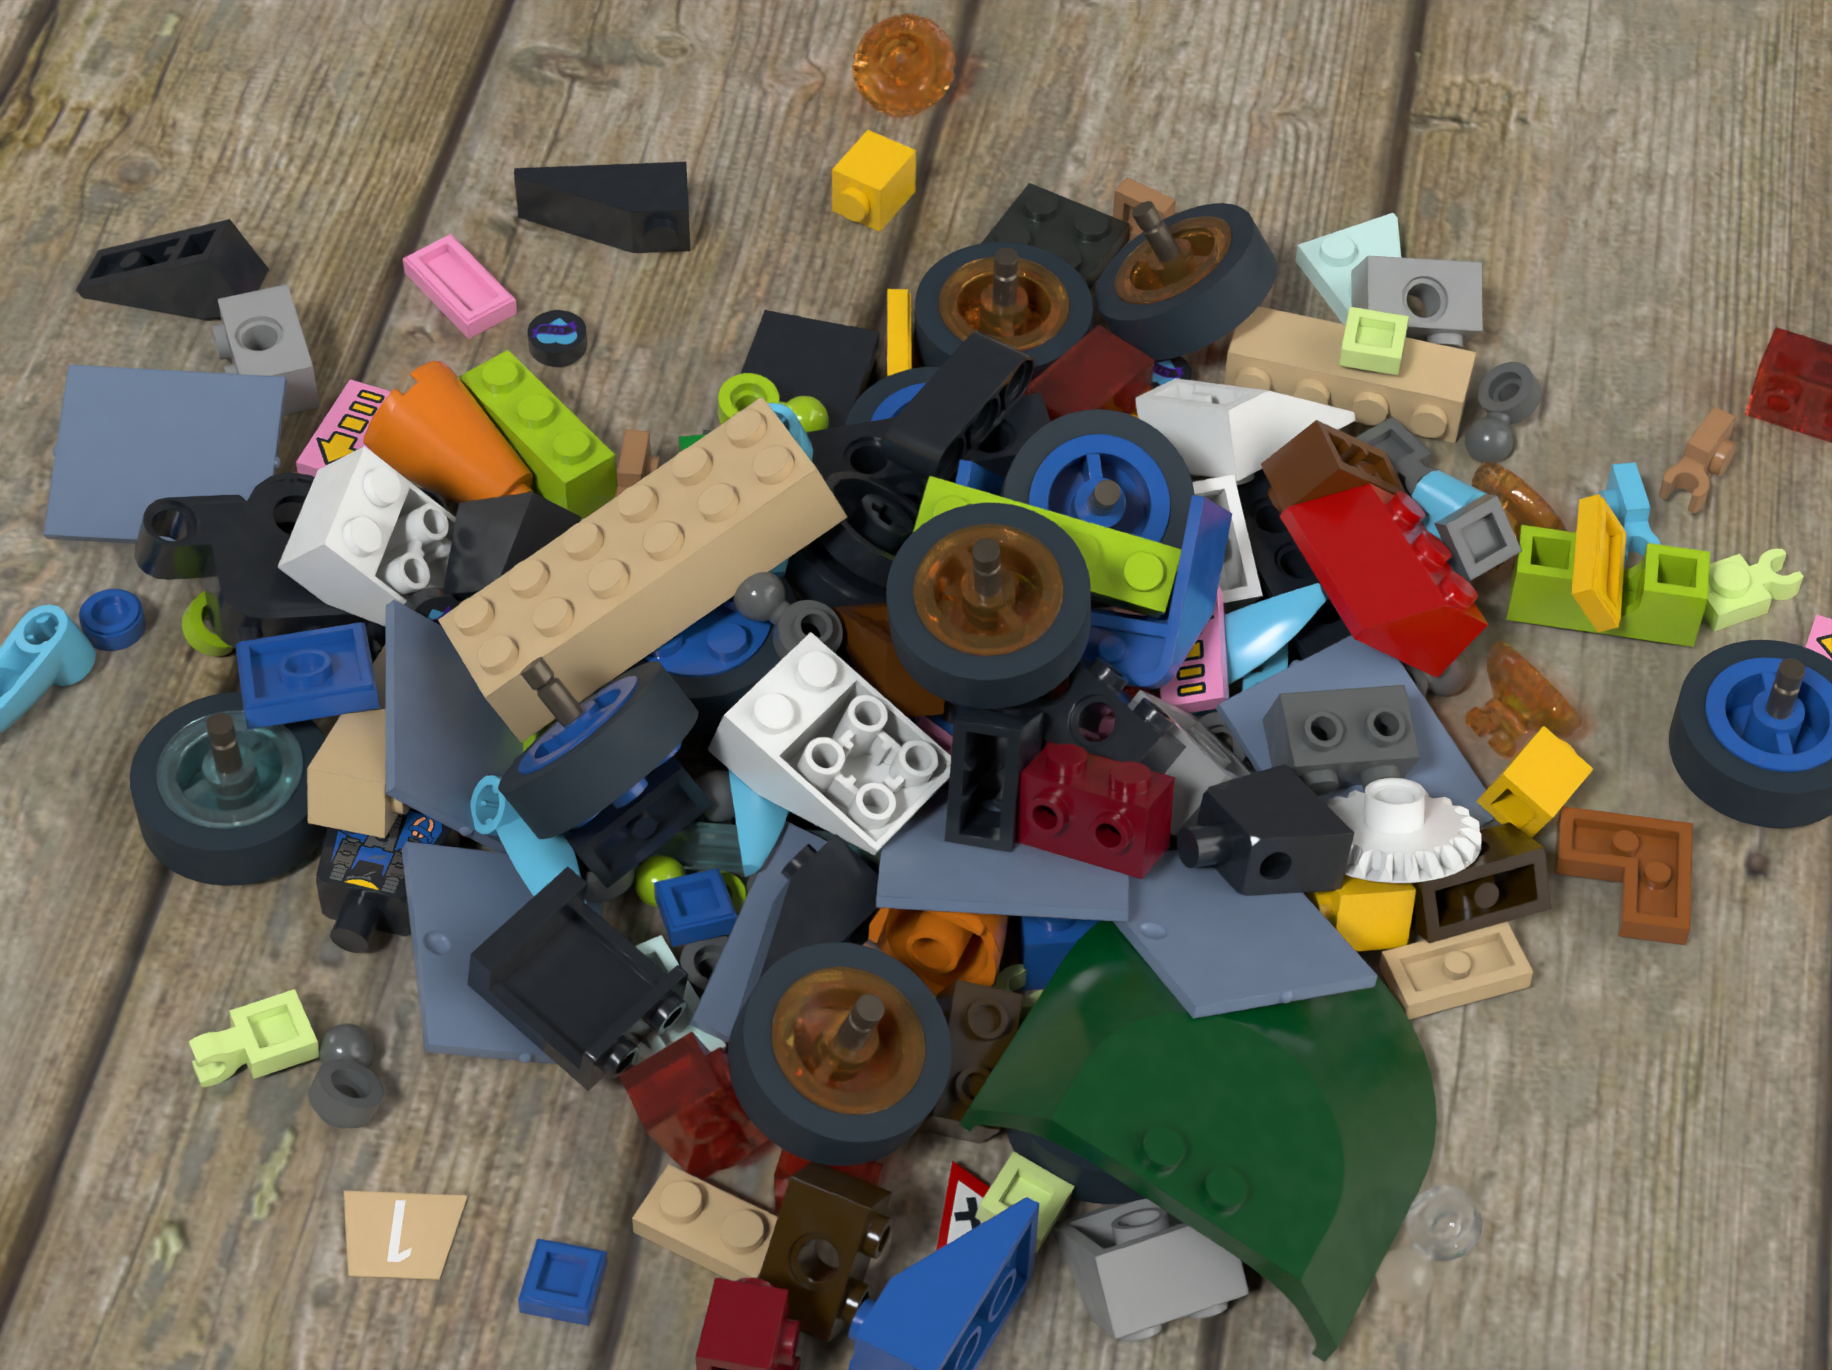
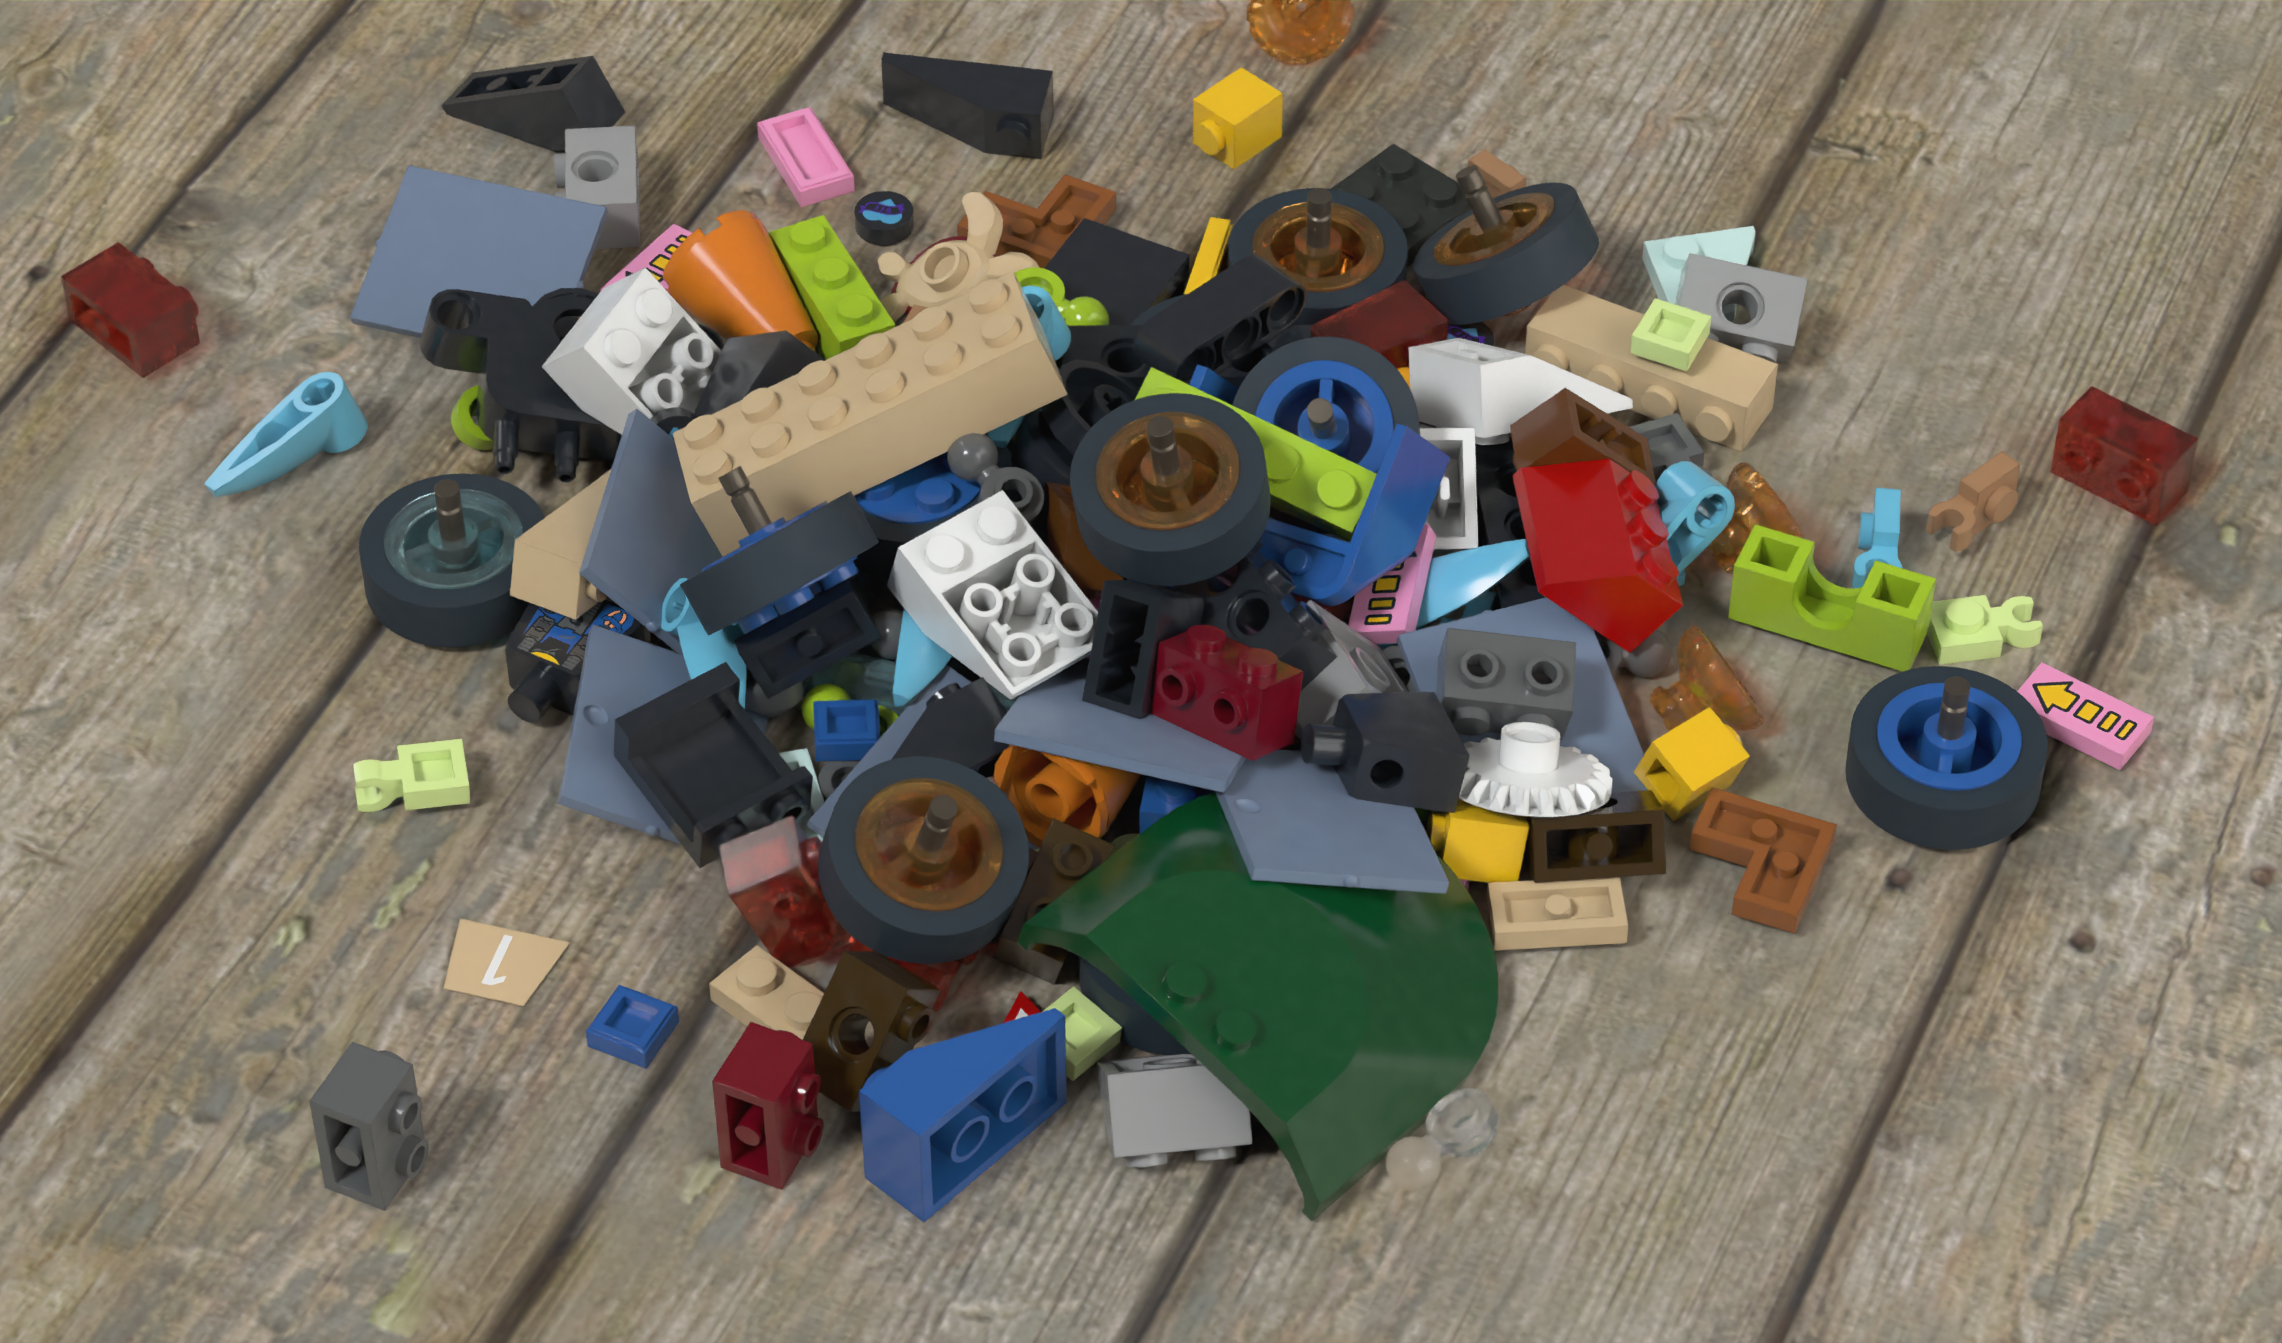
camera: 15 degrees right, 5 degrees down
blue tile [79,589,146,651] -> none
blue tile [235,622,380,730] -> none
dark grey plate [308,1023,384,1128] -> none
plate [1434,494,1522,581] -> none
dark grey plate [1465,362,1542,464] -> none
yellow tile [1571,494,1627,633] -> none
none -> tan animal [878,192,1040,322]
none -> dark orange plate [957,174,1116,268]

